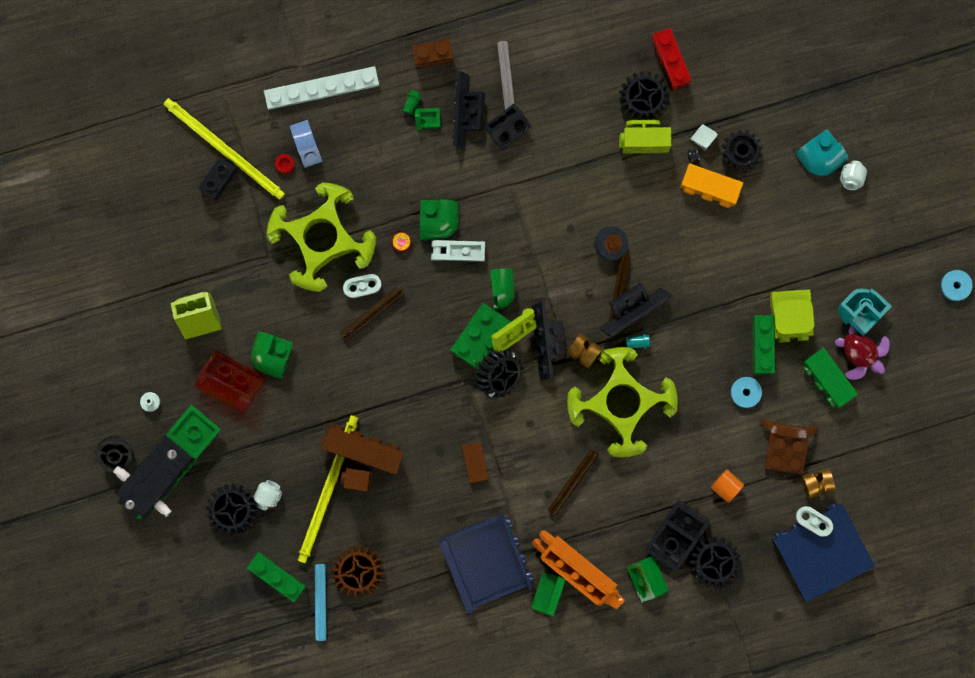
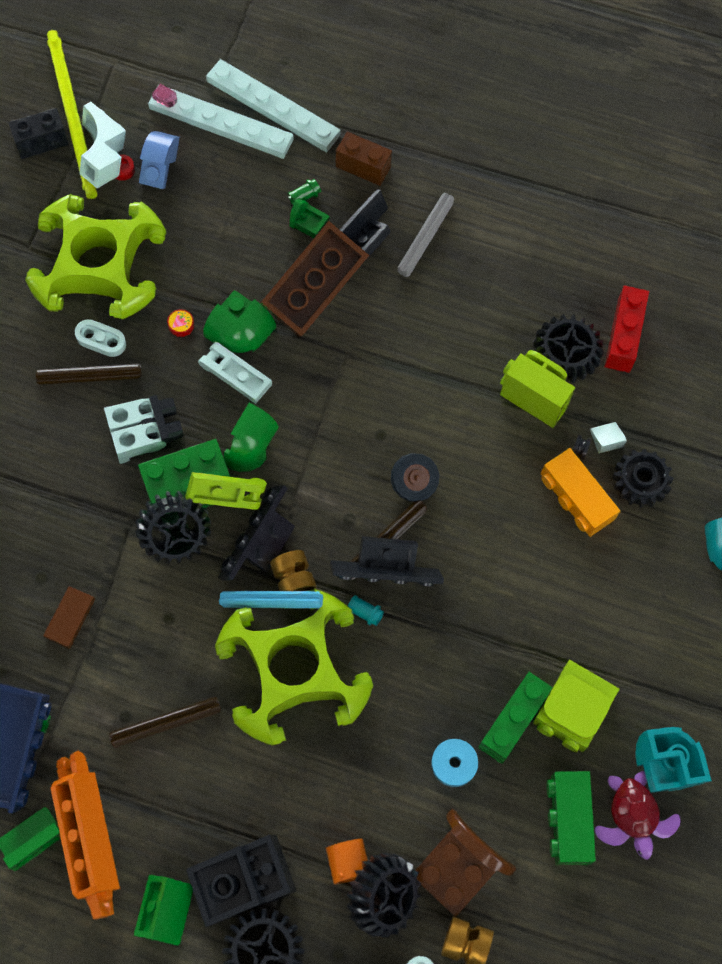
camera: 30 degrees right, 15 degrees down
black brick [484,104,532,150] -> none
none -> light aqua arch [80,102,126,188]
none -> light aqua hips [104,395,184,464]
none -> clear pink piece [152,84,178,108]
none -> light aqua plate [206,59,340,153]
none -> medium azure axle [219,591,323,608]
none -> reddish brown brick [260,221,369,338]
none -> black gear [346,853,422,938]

